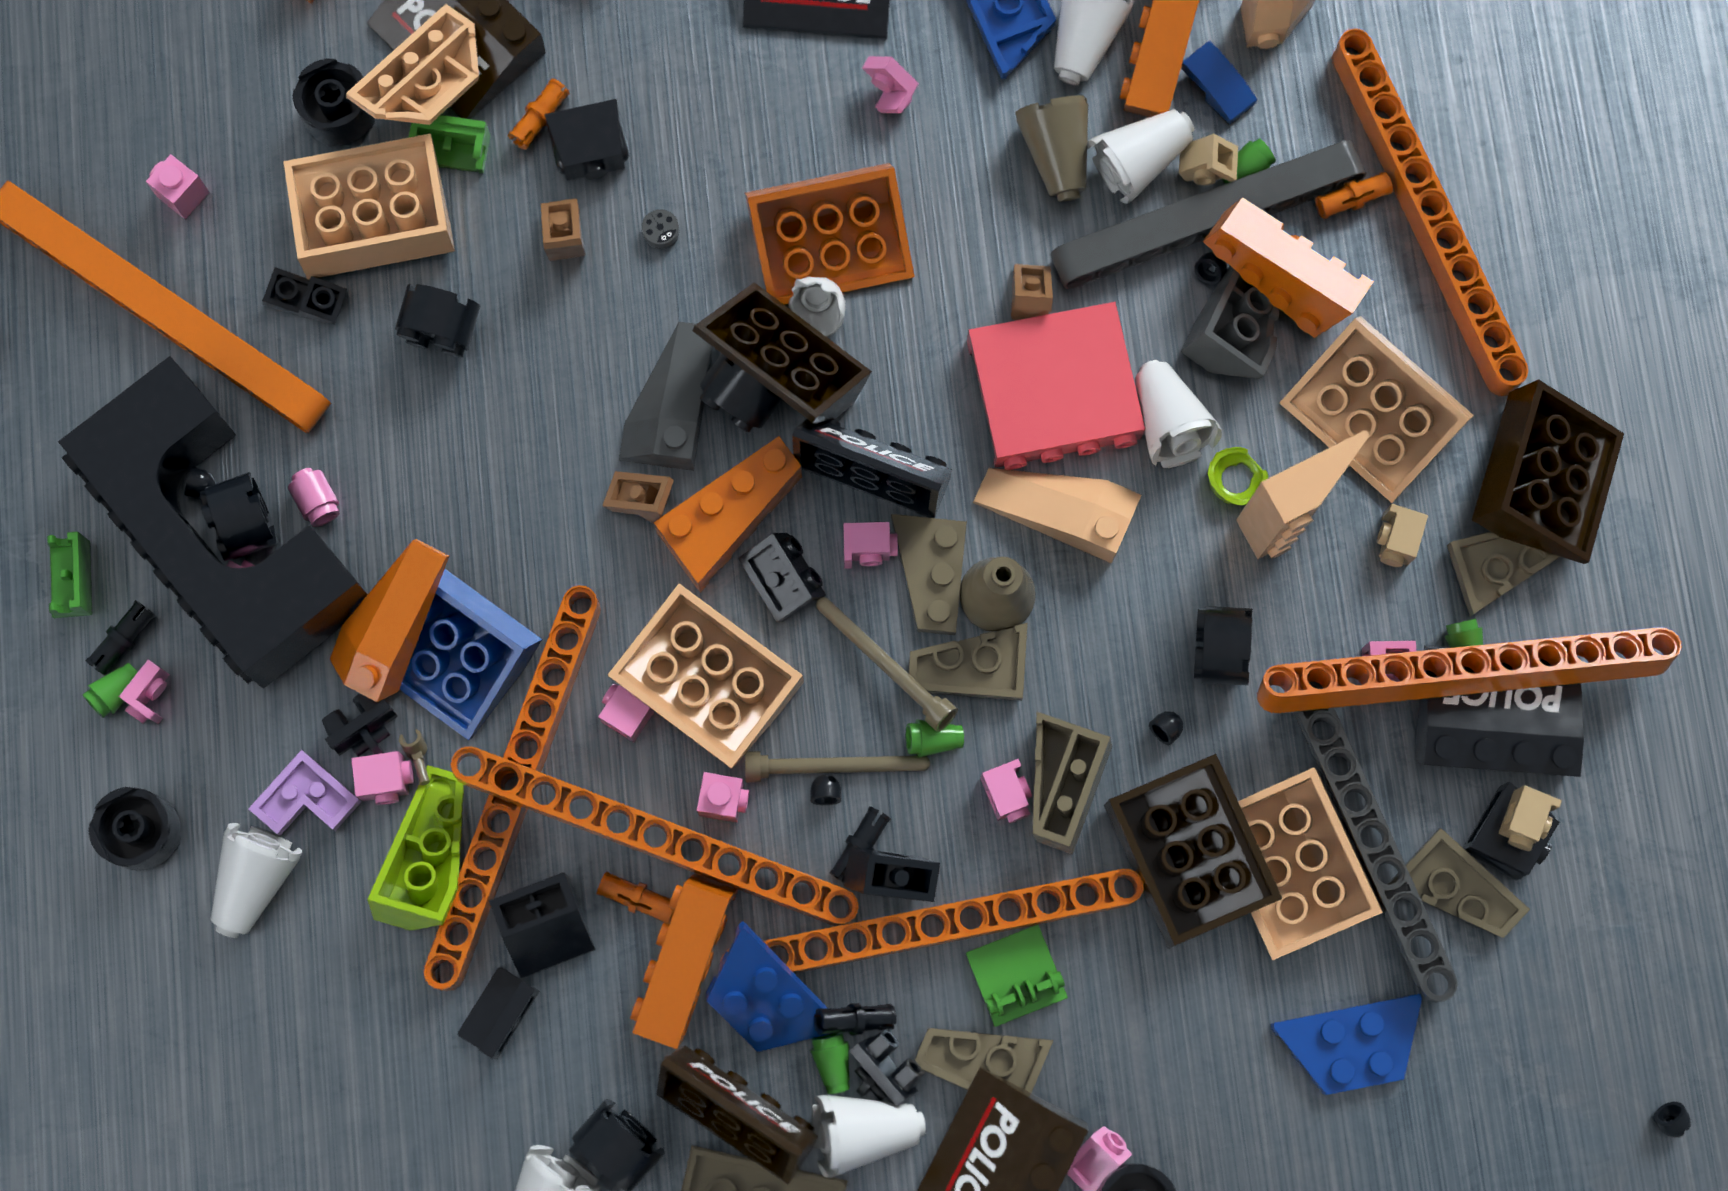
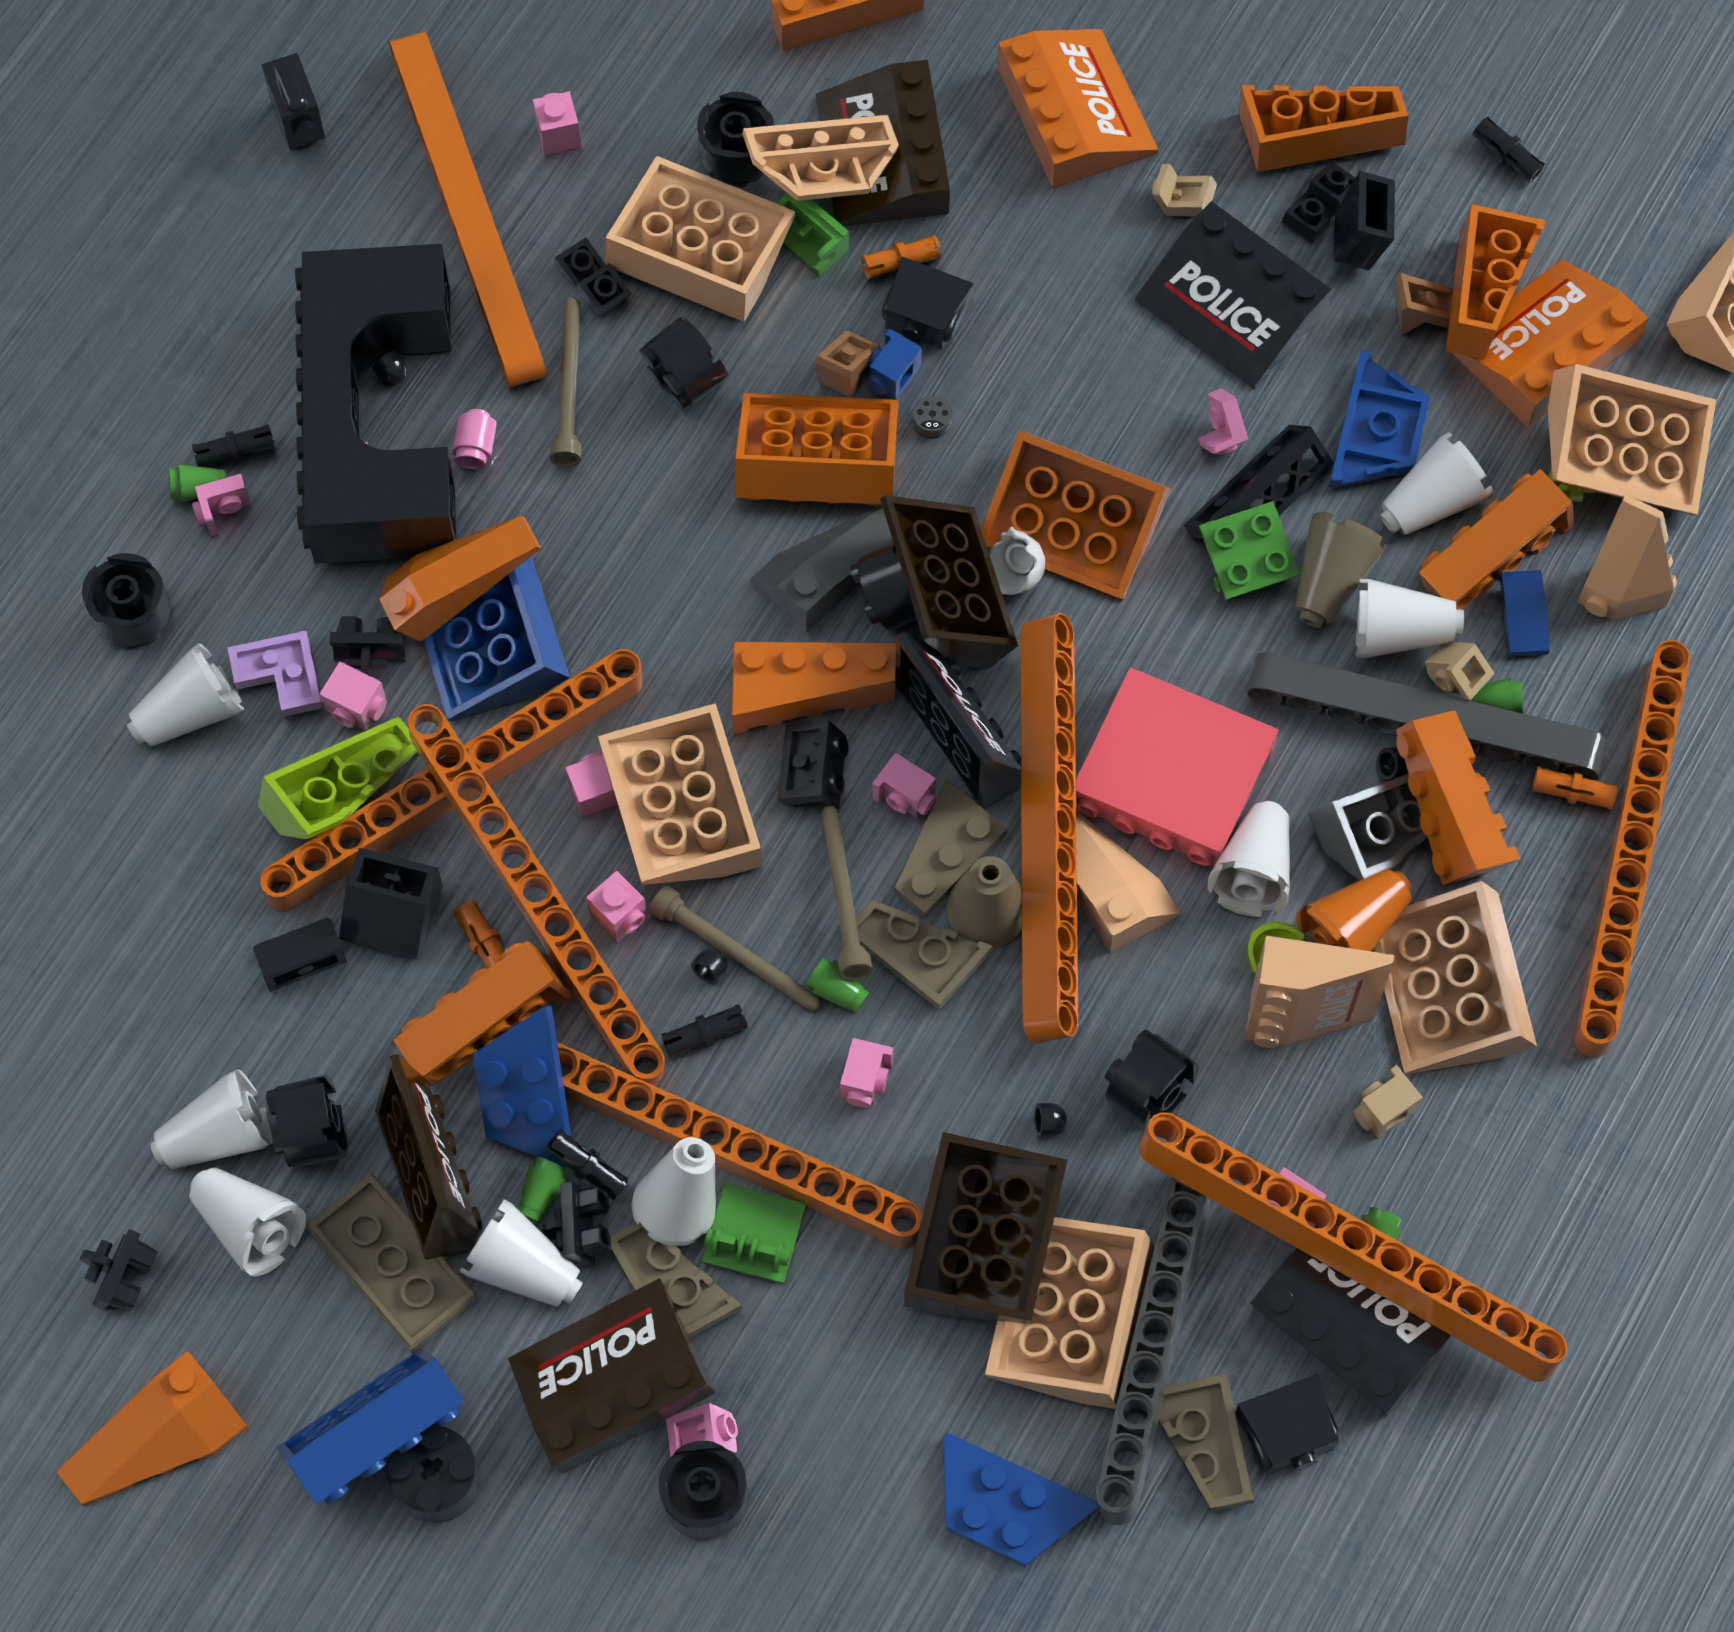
camera: 40 degrees right, 10 degrees down
bright green hinge [47,531,92,619] -> none
black brick [200,472,278,561] -> none
dark tan hand [399,729,430,785] -> none
medium nougat slope [603,471,674,524] -> none
black brick [844,847,940,902] -> none
medium nougat slope [1011,264,1053,320] -> none
dark tan wedge [1033,711,1112,854] -> none
dark tan wing [1447,532,1560,617] -> none
dark brown slope [1472,379,1624,564] -> none
tan brick [1498,785,1562,851] -> none
none -> dark tan piece [550,297,582,467]
none -> white cone [631,1137,716,1246]
none -> orange slope [735,393,899,506]
none -> blue brick [865,328,922,400]
none -> orange beam [1020,613,1078,1043]
none -> black fence [1184,424,1334,539]
none -> bright green hinge [1199,501,1300,600]
none -> orange cone [1296,869,1412,951]

